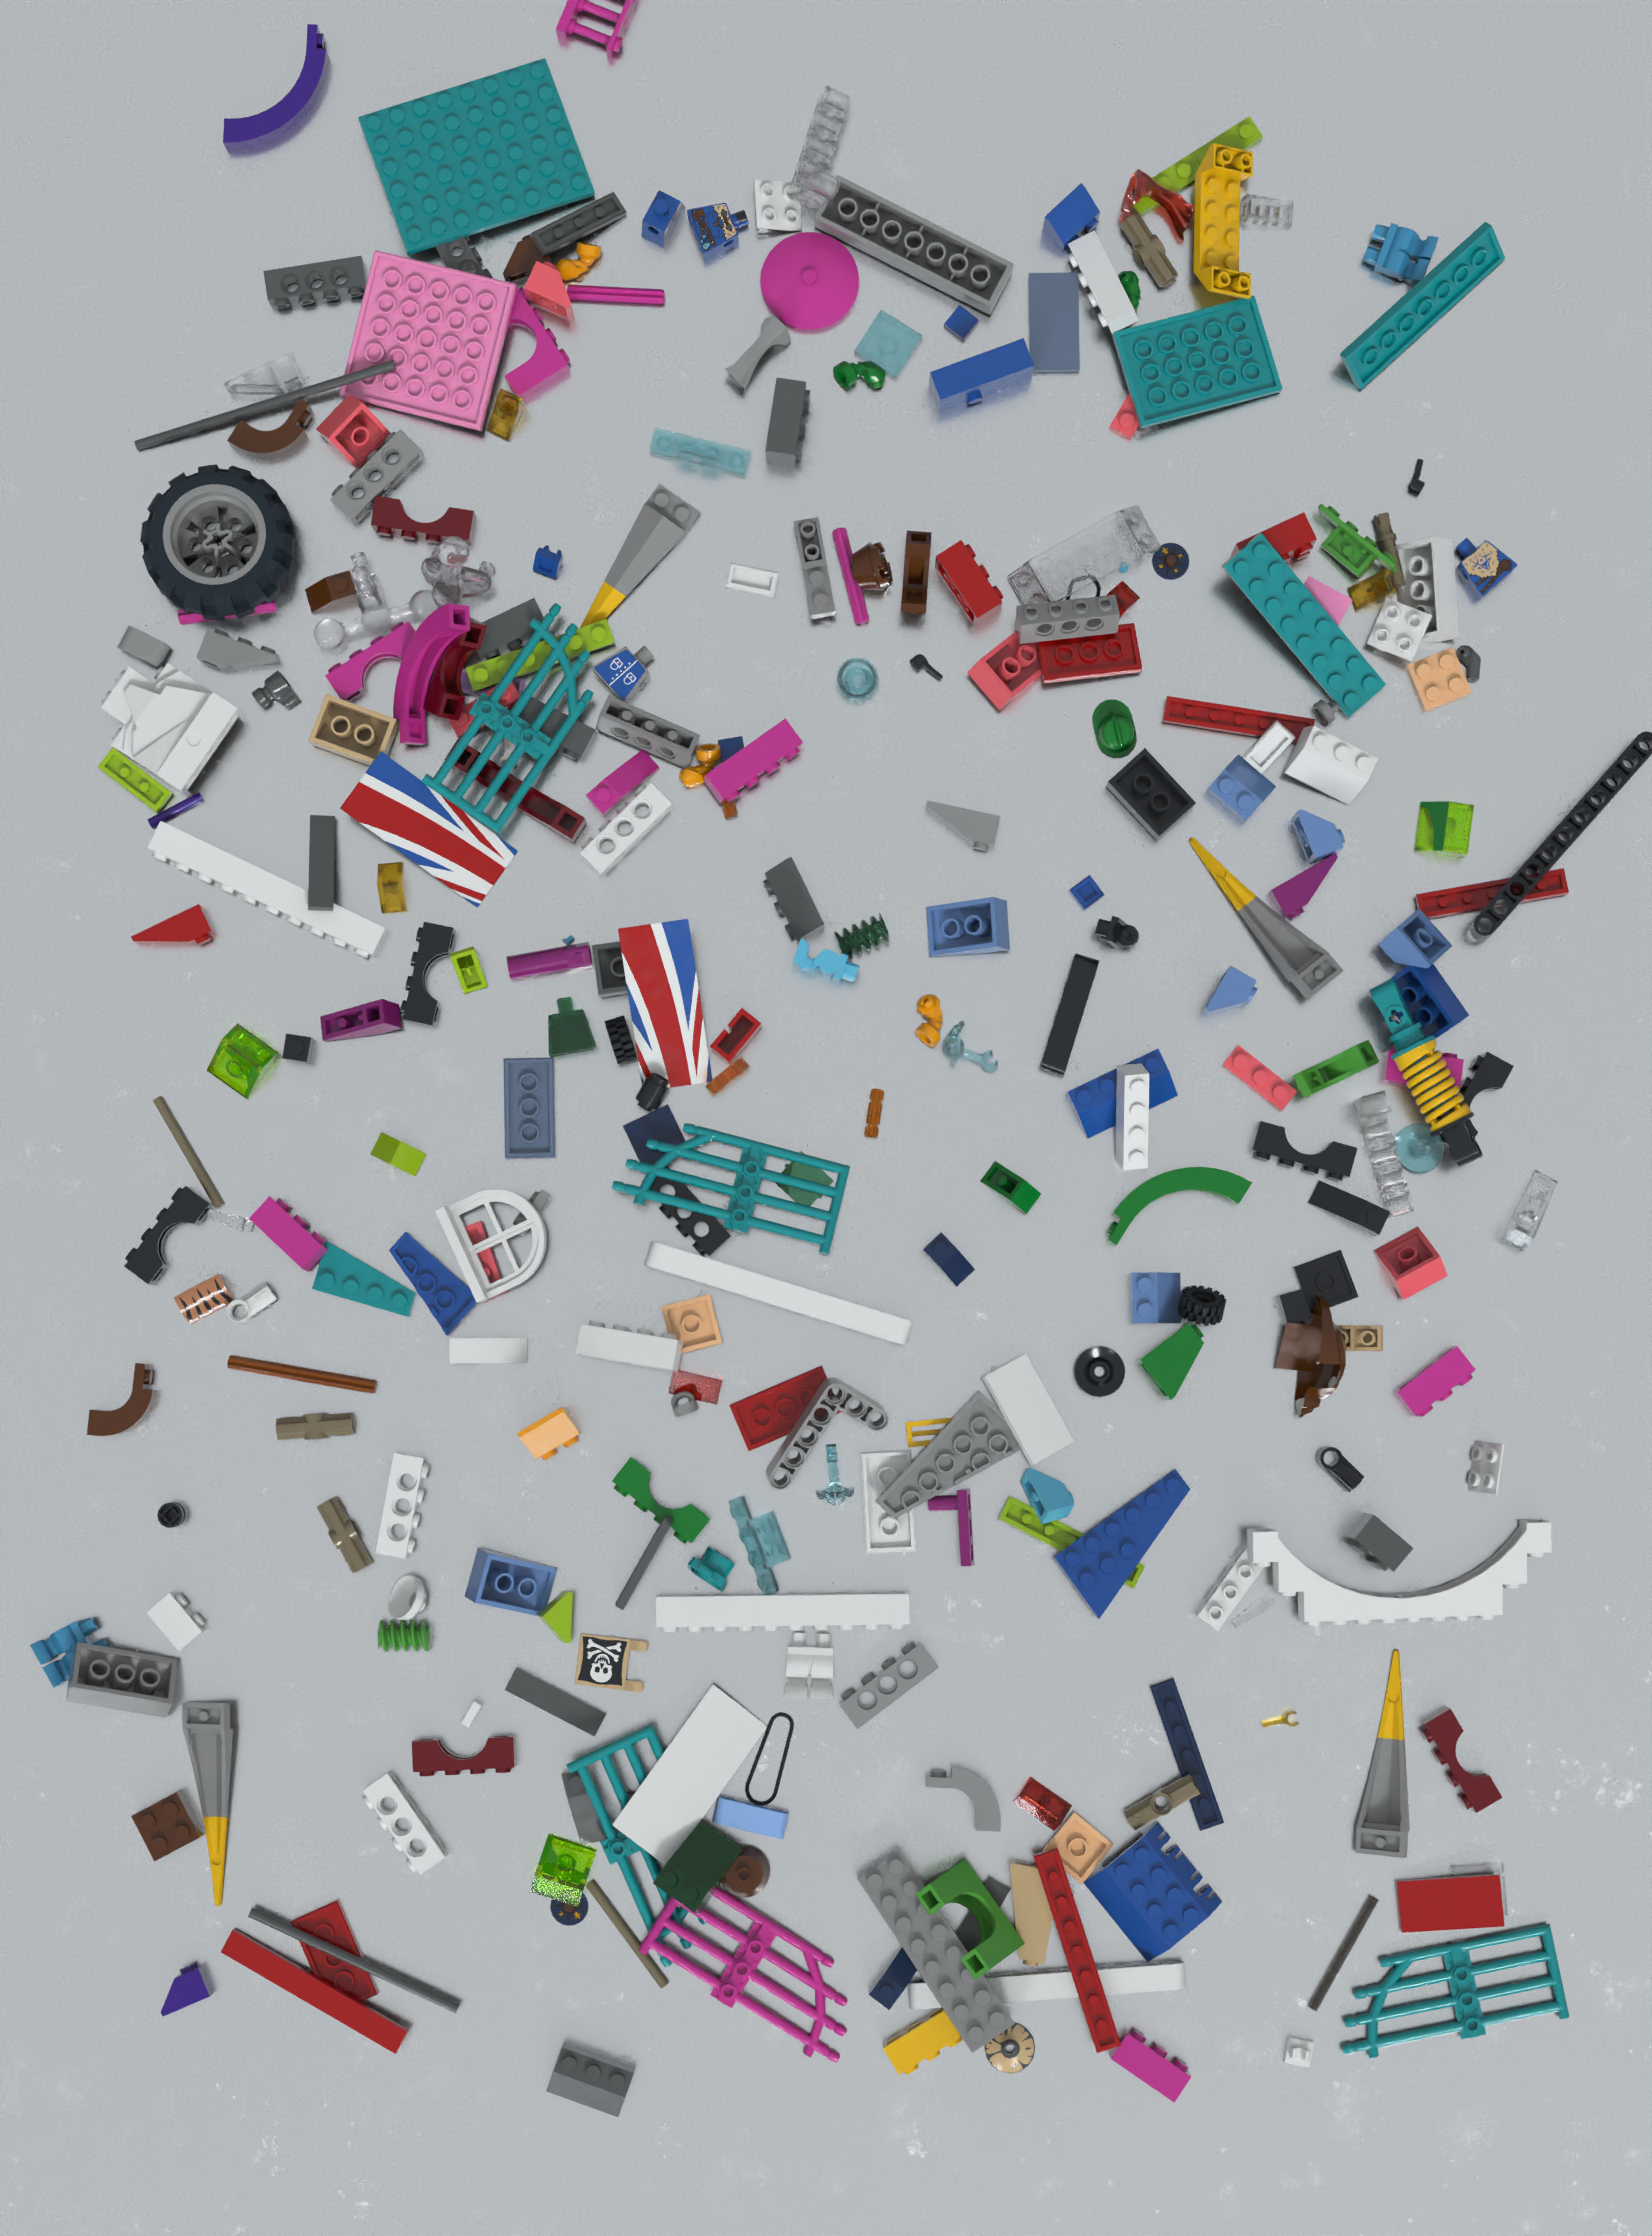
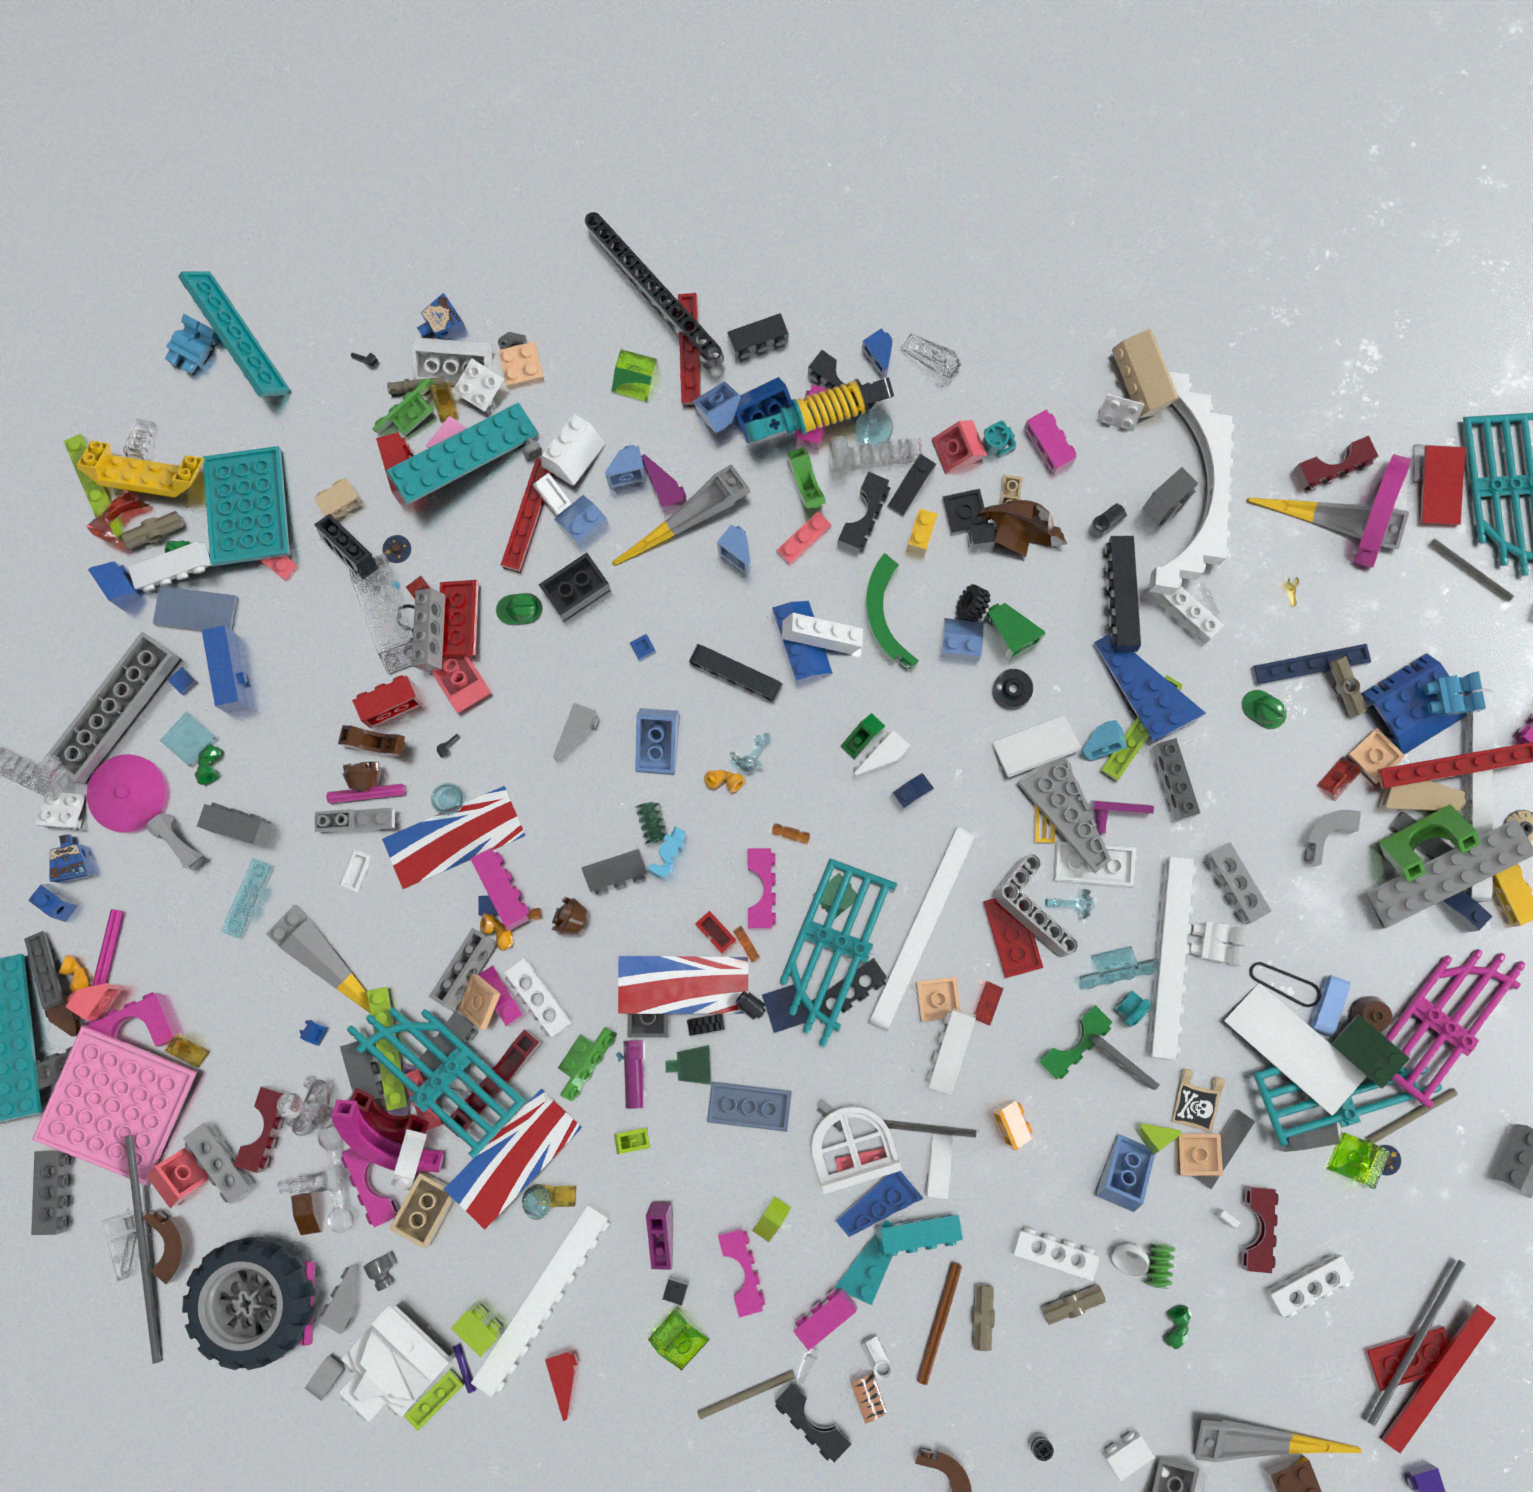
camera: 85 degrees left, 5 degrees down
dark grey tile [308,815,335,911] -> none
black arch [400,922,456,1028] -> none
torso [592,646,654,703] -> none
light grey tile [671,1391,698,1417] -> none
black hips [1095,916,1139,950] -> none
none -> tan brick [313,478,362,519]
none -> black brick [314,514,379,580]
none -> sticker [382,786,525,889]
none -> white slope [391,1129,427,1190]
none -> lime brick [451,1304,503,1358]
none -> light nougat plate [458,974,500,1030]
none -> clear light blue hat [522,1184,550,1220]
none -> reddish brown cone [551,896,587,936]
none -> bright green bracket [558,1027,617,1102]
none -> dark pink arch [718,1227,766,1318]
none -> black brick [727,313,789,359]
none -> dark pink arch [747,848,776,929]
none -> white slope [853,730,911,778]
none -> blue slope [862,328,893,377]
none -> teal brick [875,1214,963,1257]
none -> clear smoke piece [883,1120,976,1138]
none -> yellow brick [906,508,938,556]
none -> teal piece [982,420,1017,457]
none -> black brick [1105,536,1141,652]
none -> tan slope [1112,329,1179,418]
none -> dark grey brick [1153,738,1201,821]
none -> green arm [1165,1305,1191,1350]
none -> light nougat plate [1179,1134,1223,1176]
none -> green piece [1242,690,1287,729]
none -> dark pink arch [1354,454,1412,568]
none -> dark azure hips [1424,671,1486,716]

